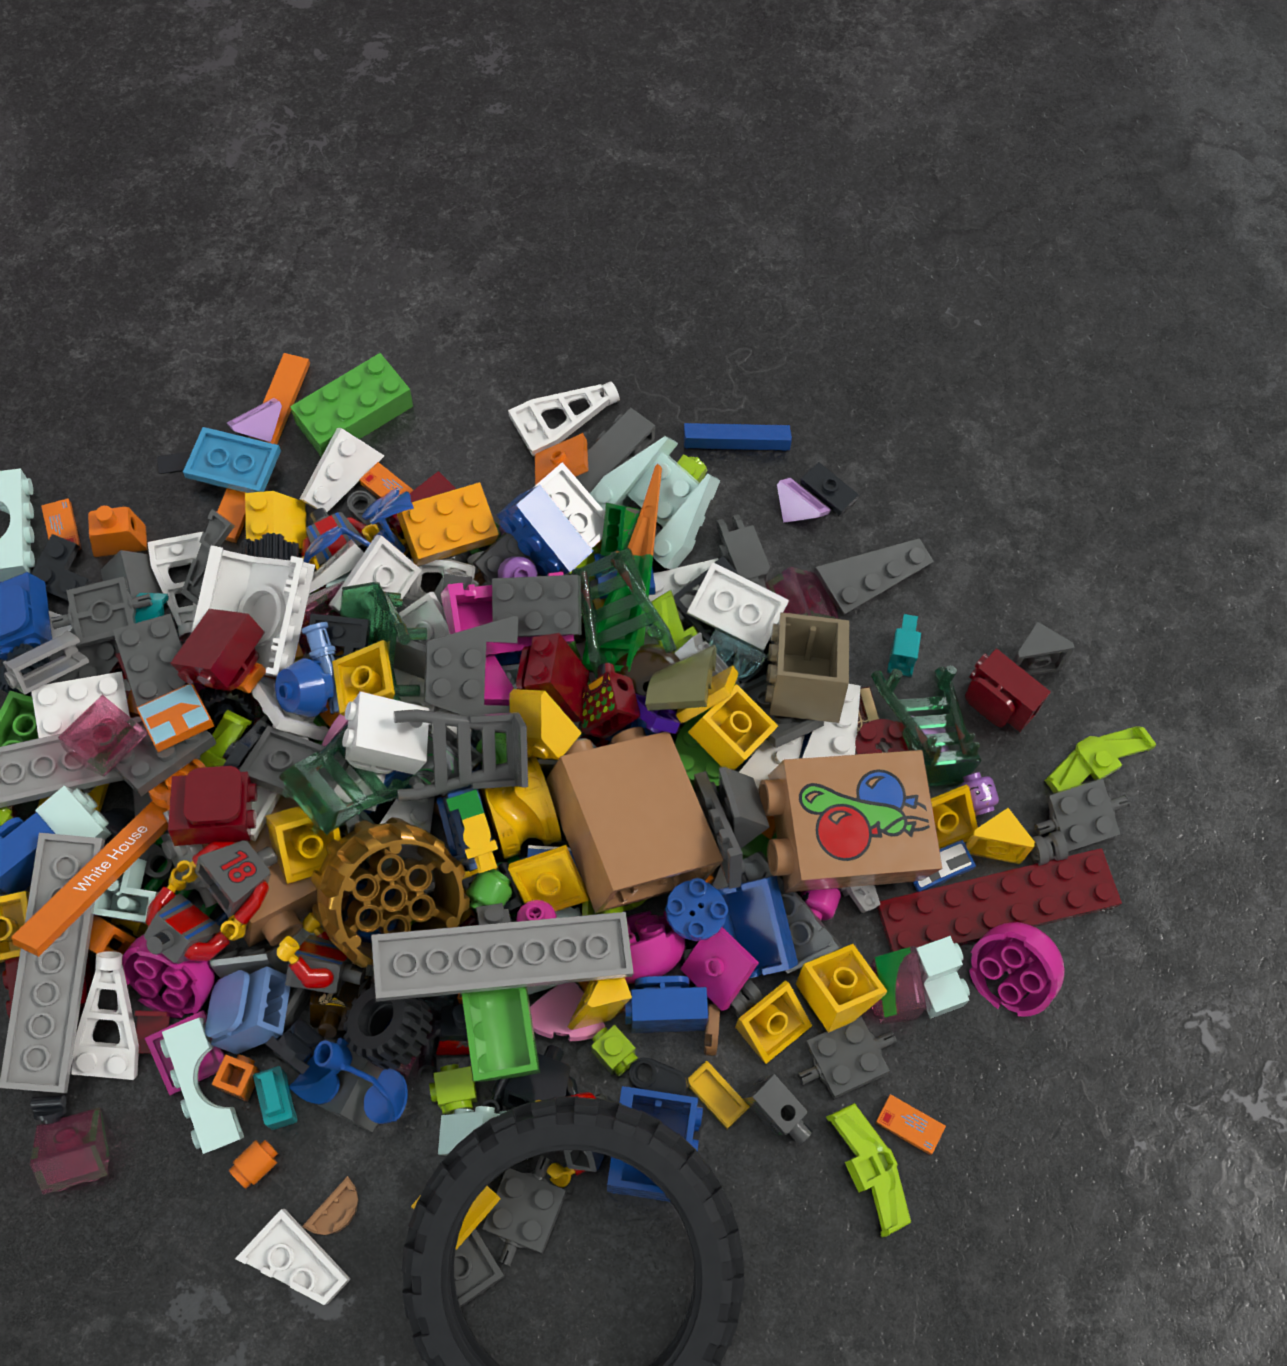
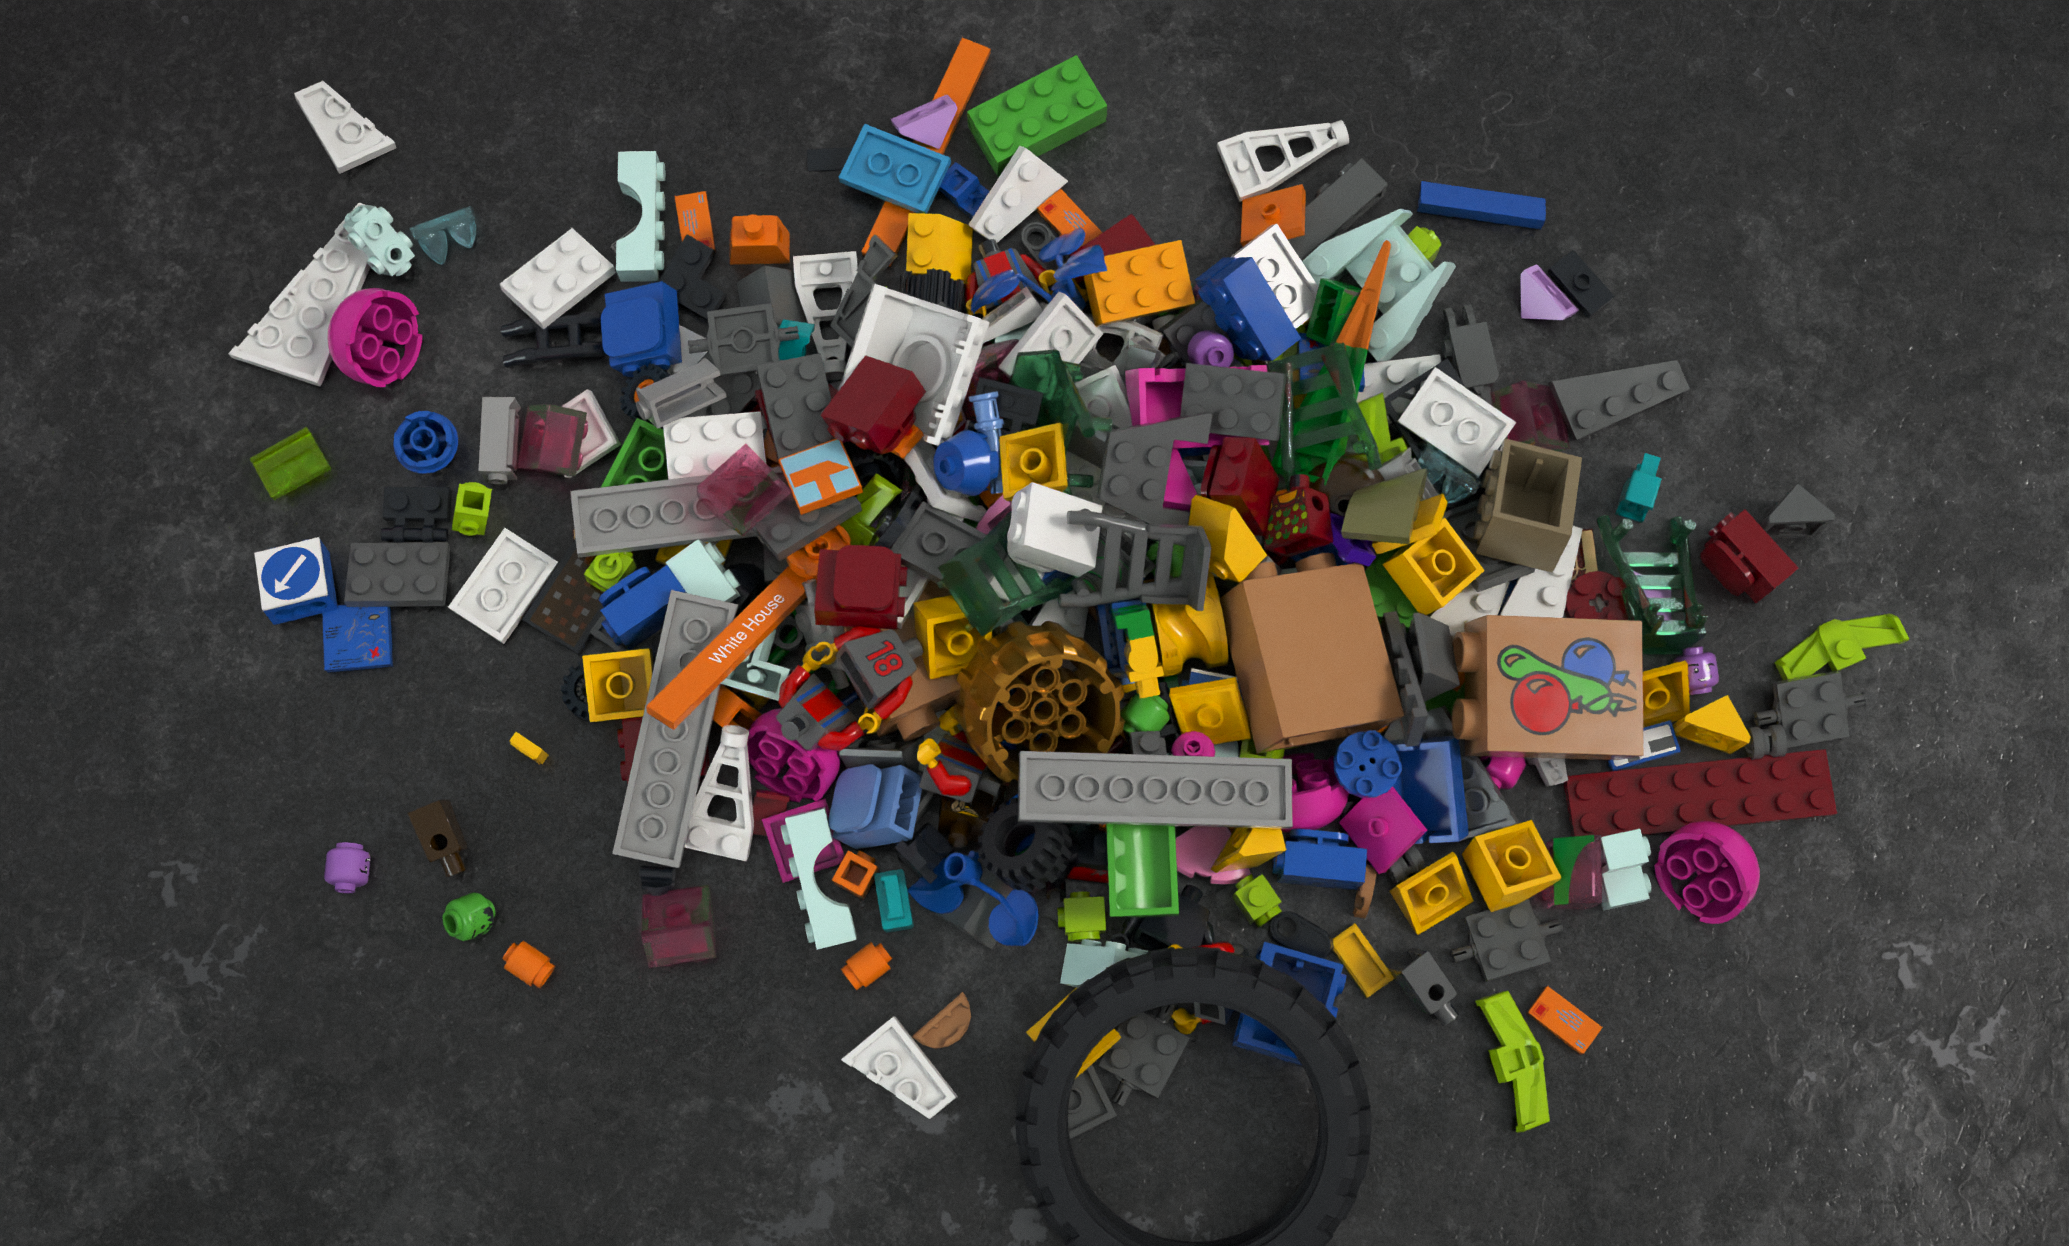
camera: 10 degrees right, 10 degrees up
none -> blue slope [939,162,990,219]

